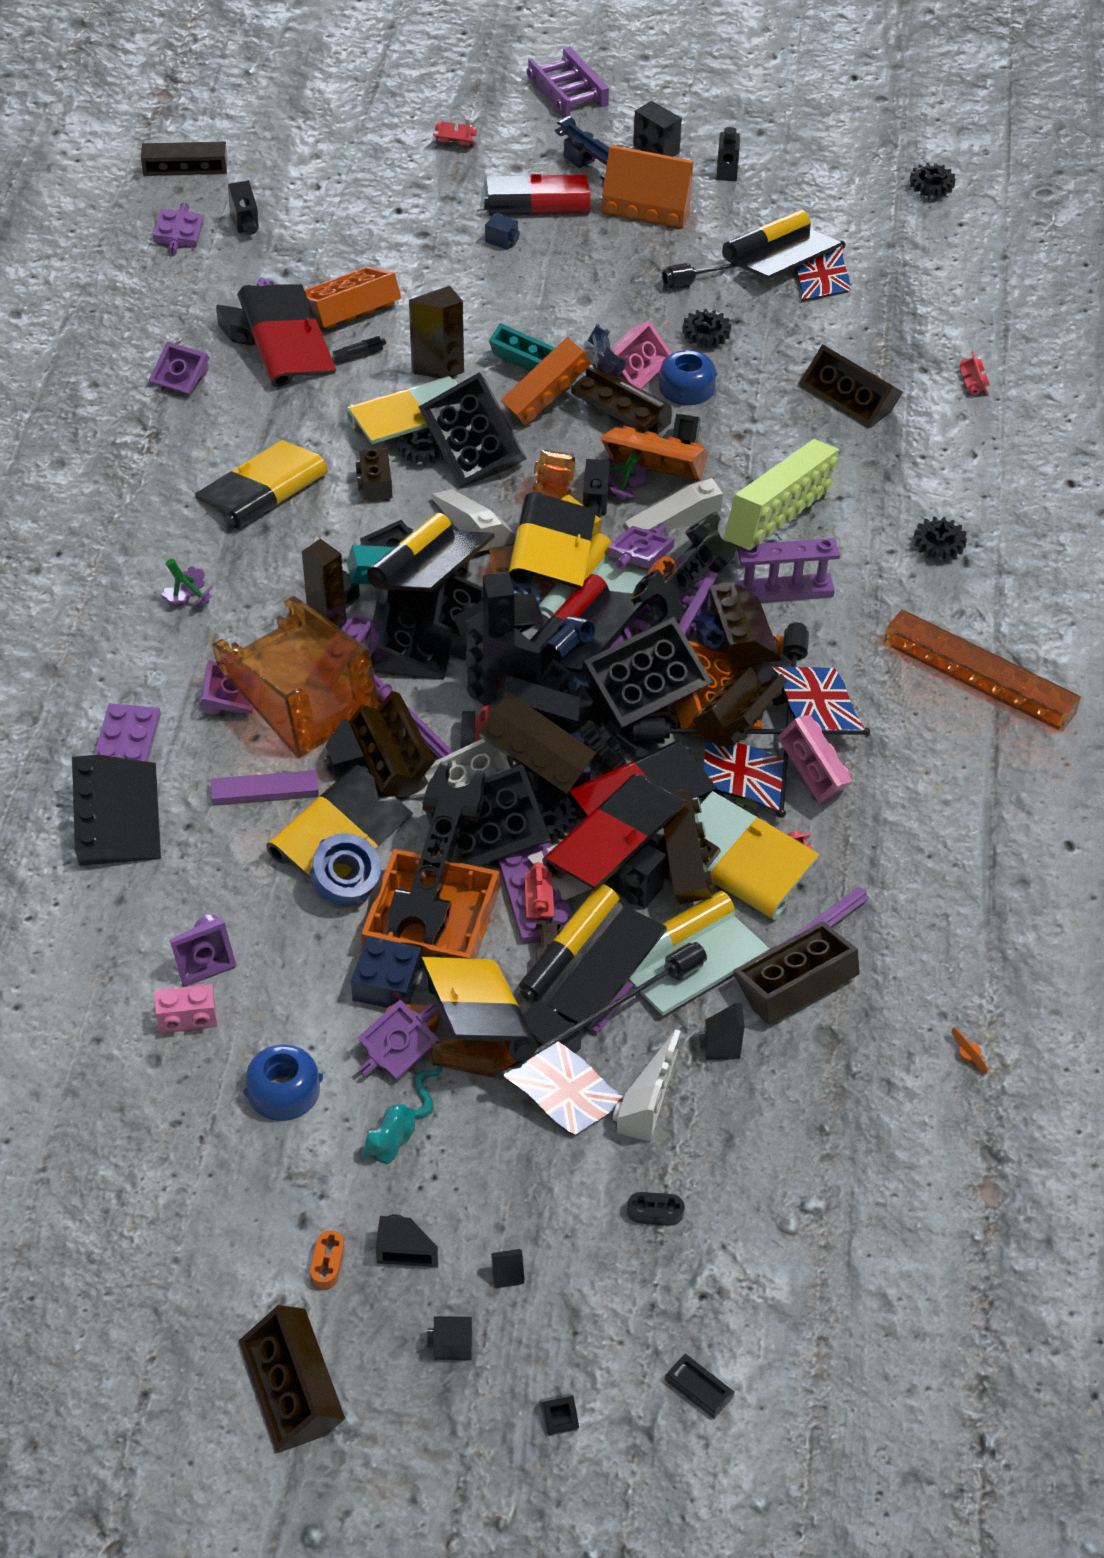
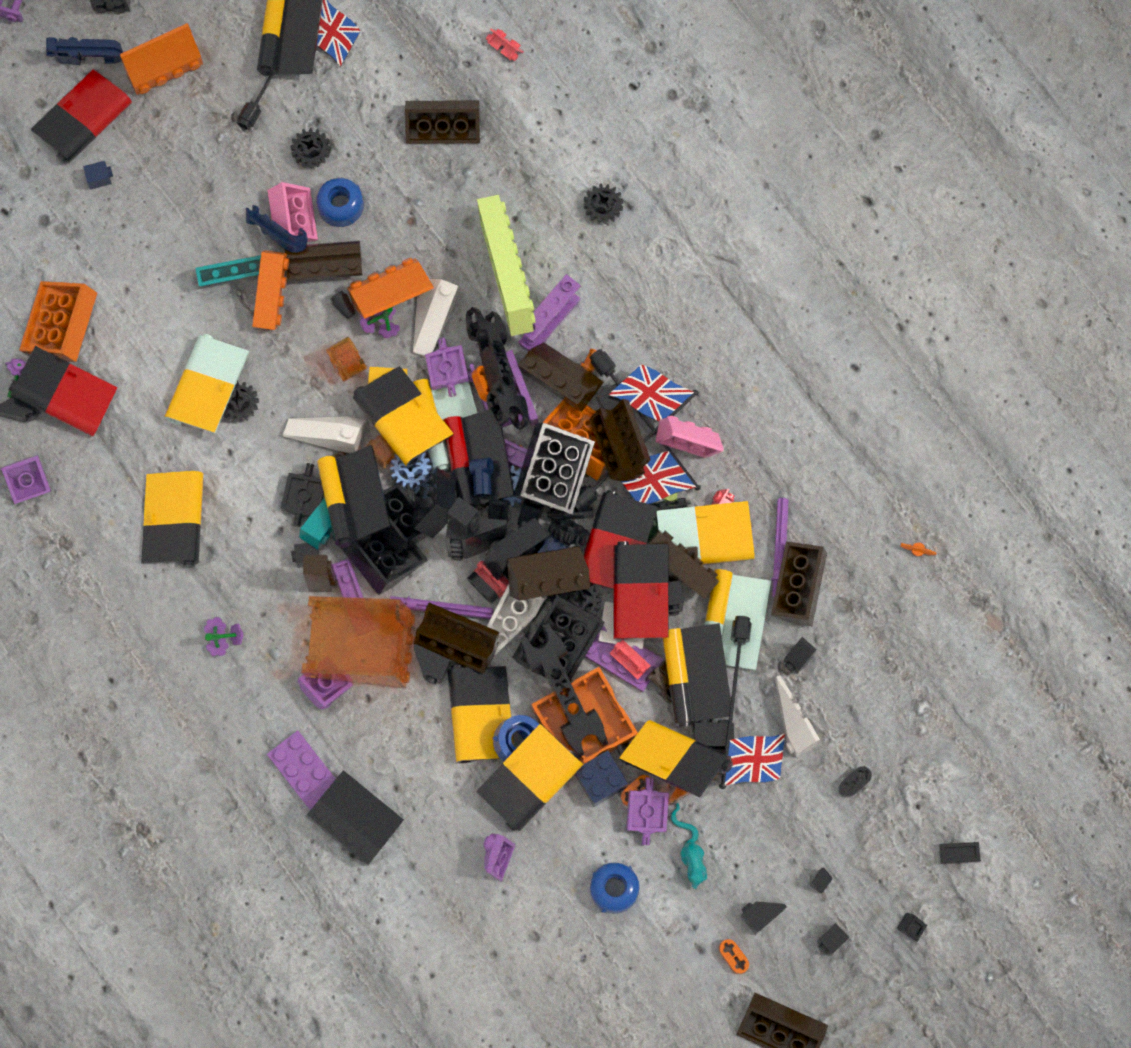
camera: 45 degrees left, 25 degrees up
bright pink brick [155,984,217,1033] -> none
medium lavender tile [211,770,319,805] -> none
black piece [333,336,386,363] -> none
dark brown brick [355,448,393,500] -> none
dark brown slope [409,285,464,379] -> none
black slope [418,372,527,488] -> none
black torso [583,459,610,518] -> none
black slope [672,414,701,445] -> none
dark blue piece [695,614,725,649] -> none
clear orange brick [884,609,1081,732] -> none
none -> black cone [330,291,356,319]
none -> door [476,723,584,831]

